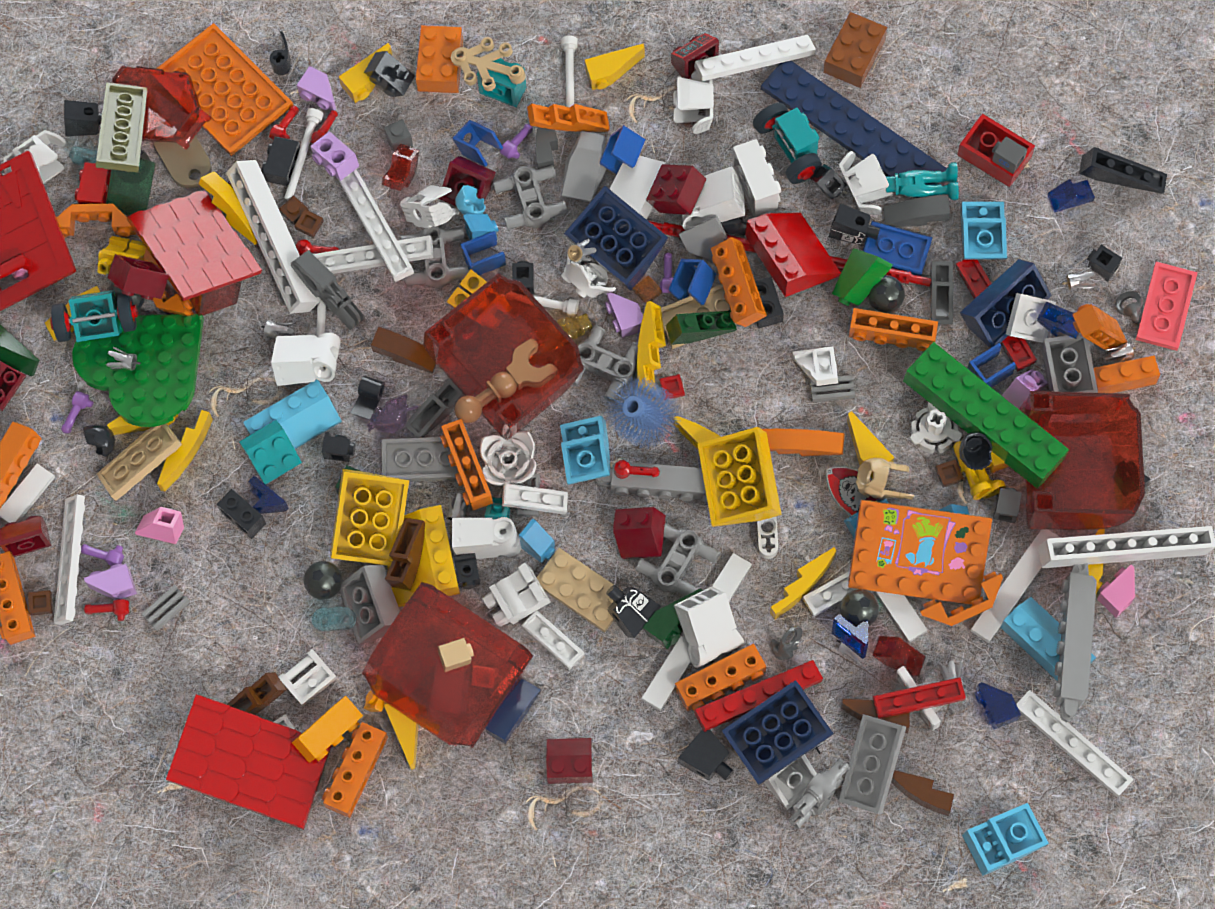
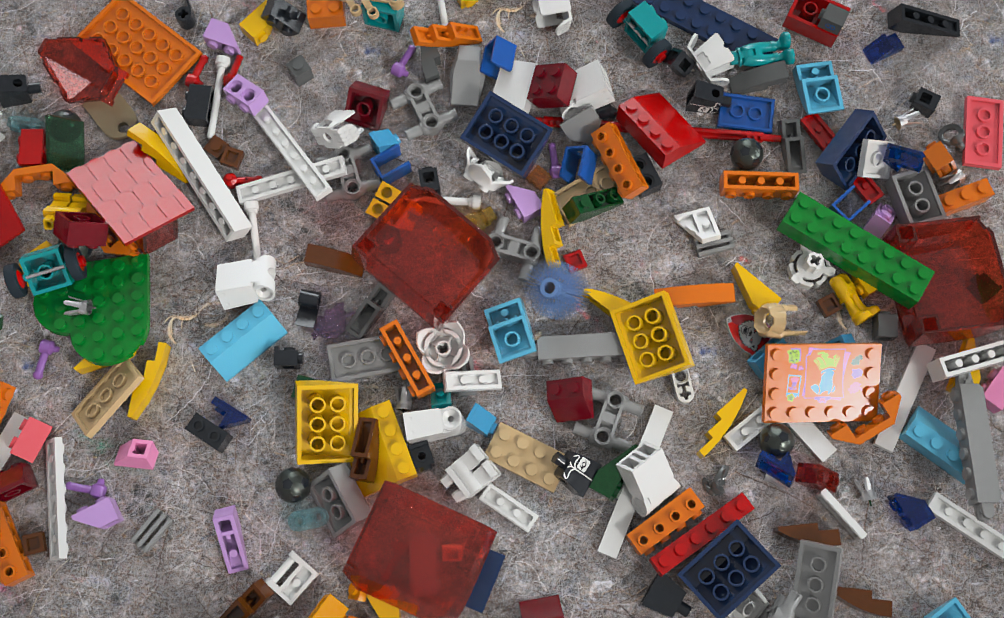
camera: 15 degrees left, 5 degrees up
black hair [83,424,115,457] -> none
red piece [84,599,129,621] -> none
plate [96,82,147,173] -> none
teal brick [239,420,302,485] -> none
flat silver piece [261,320,294,338] -> none
dark grey arm [291,250,365,330] -> none
clear red brick [381,144,419,191] -> none
tan brick [437,638,474,672] -> none
blue piece [452,120,503,167] -> none
medium nougat piece [454,339,558,423] -> none
medium azure hair [455,185,486,215] -> none
piece [567,239,596,262] -> none
red piece [614,460,660,479] -> none
white brick [732,139,781,218] -> none
green slope [832,248,893,307] -> none
red tile [873,677,966,719] -> none
black hair [959,432,992,470] -> none
none -> coral brick [9,416,53,463]
none -> lavender slope [212,505,249,574]

